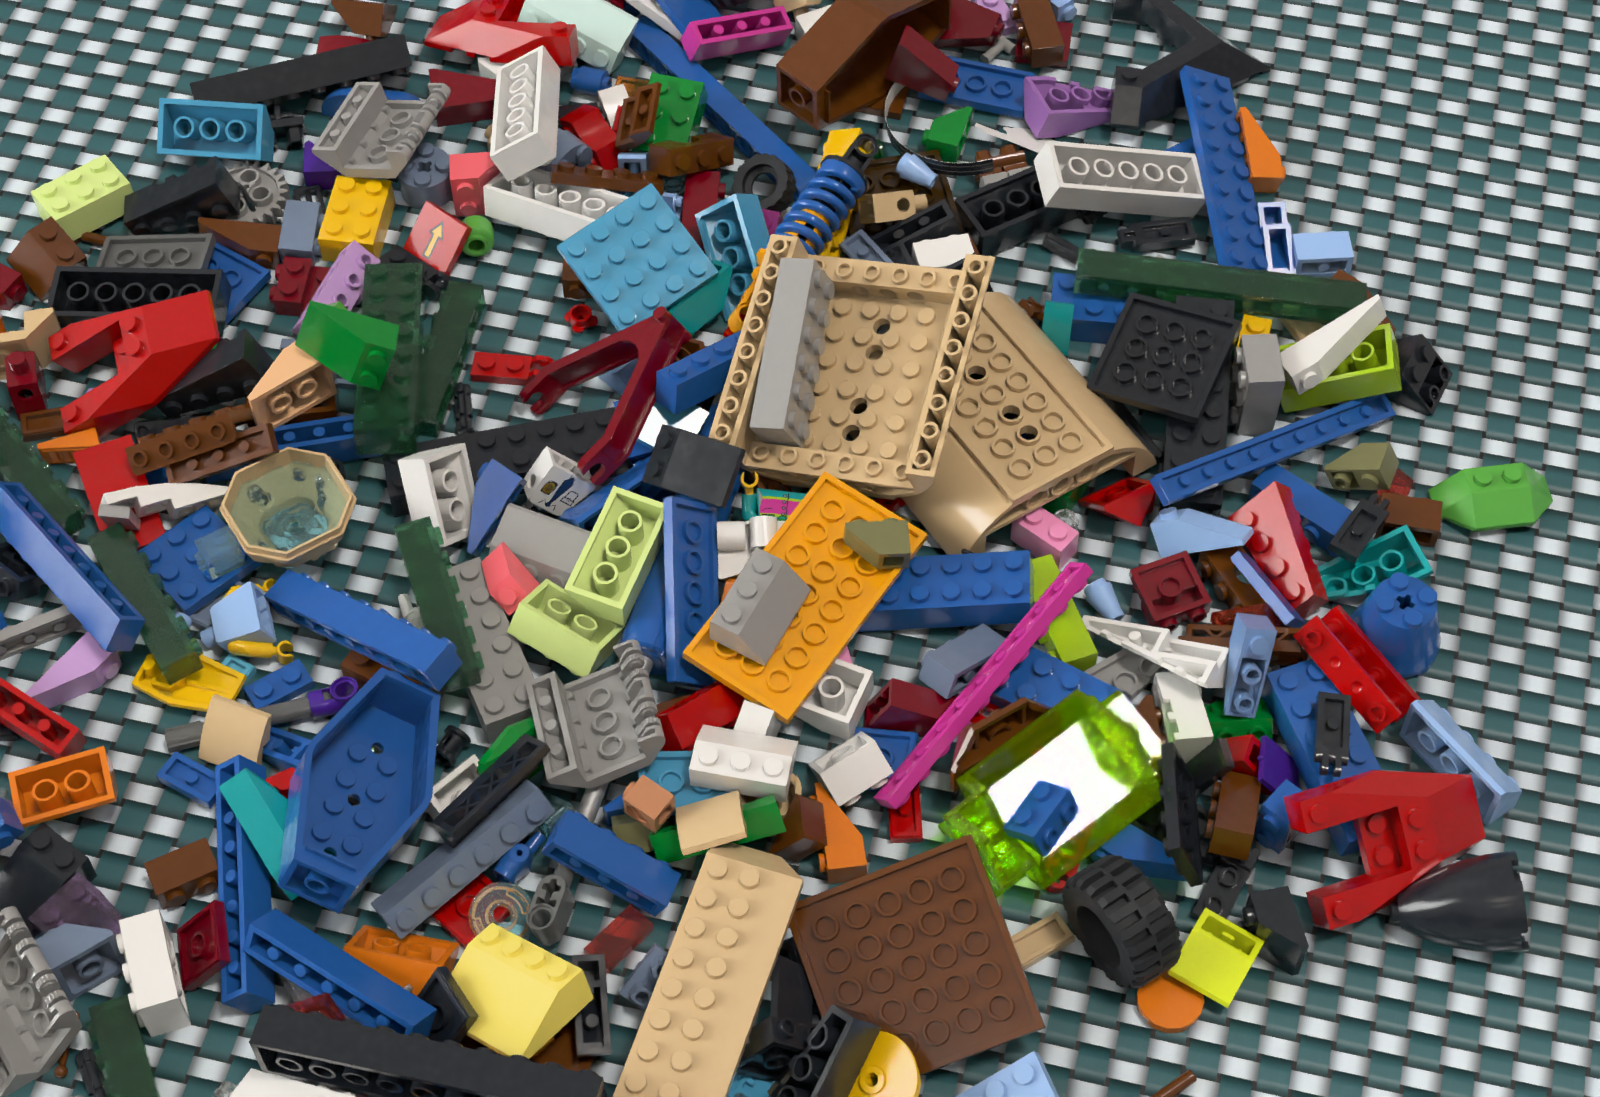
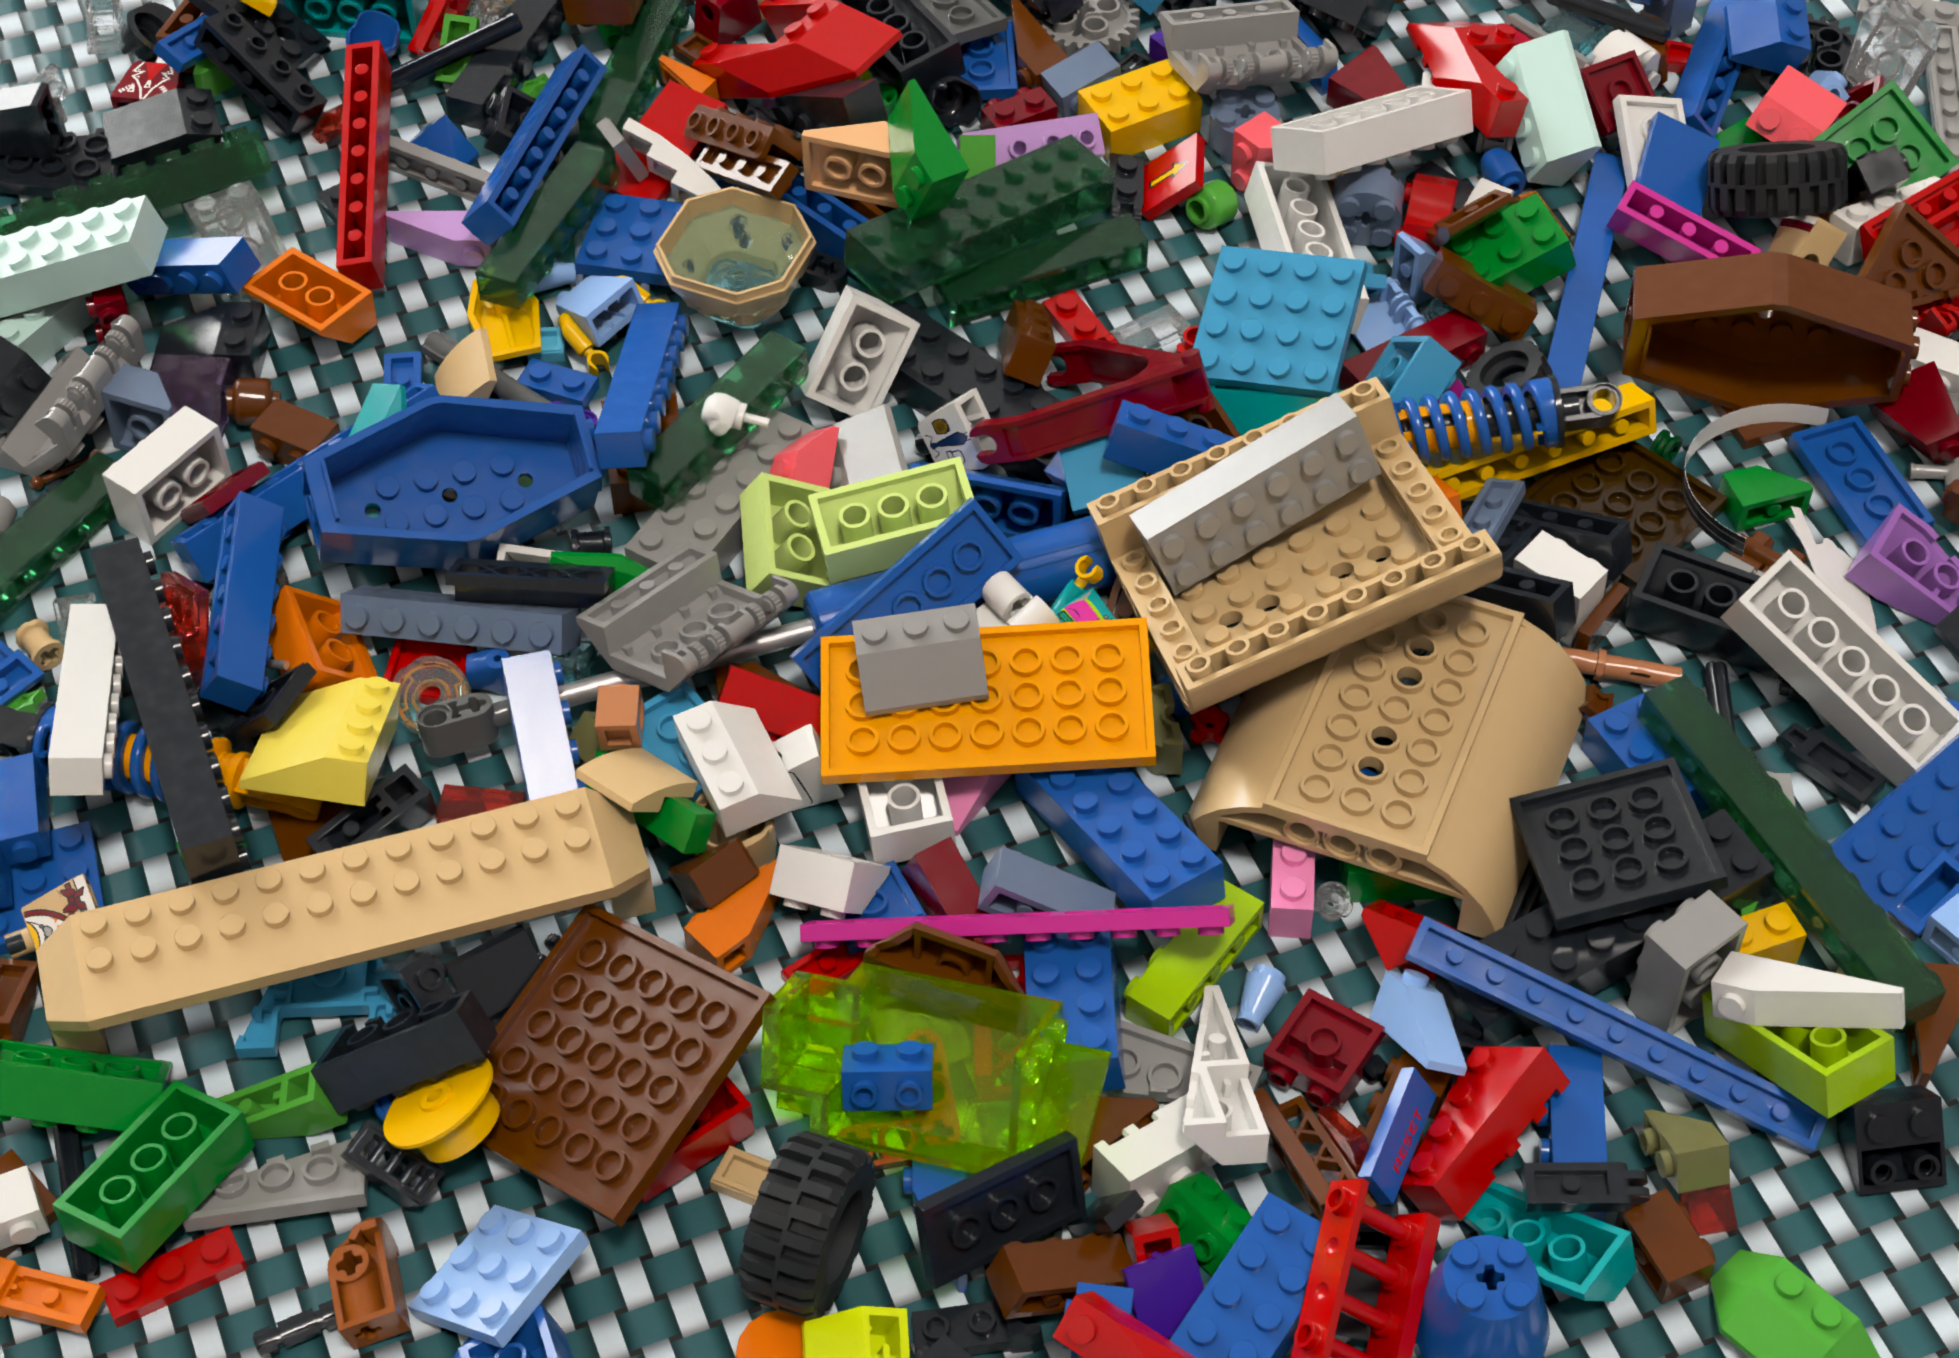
camera: 55 degrees right, 5 degrees down
clear light blue brick [193,525,246,580] -> none
black axle [453,382,474,434] -> none
blue slope [467,458,528,557] -> none
reddish brown plate [549,162,664,195] -> none
black slope [642,424,746,508] -> none
olive slope [843,518,911,569] -> none
tan torso [857,190,928,224] -> none
dark red slope [885,25,960,102] -> none
light blue cone [895,153,938,189] -> none
teal slope [1042,300,1074,356] -> none
medium blue slope [1223,613,1277,718] -> none
black hinge [1313,691,1351,778] -> none
none -> reddish brown head [226,378,281,426]
none -> white piece [701,392,770,436]
none -> black hair [926,75,982,129]
none -> reddish brown brick [998,299,1056,387]
none -> clear tile [1110,303,1191,350]
none -> nougat pin [1562,646,1682,691]

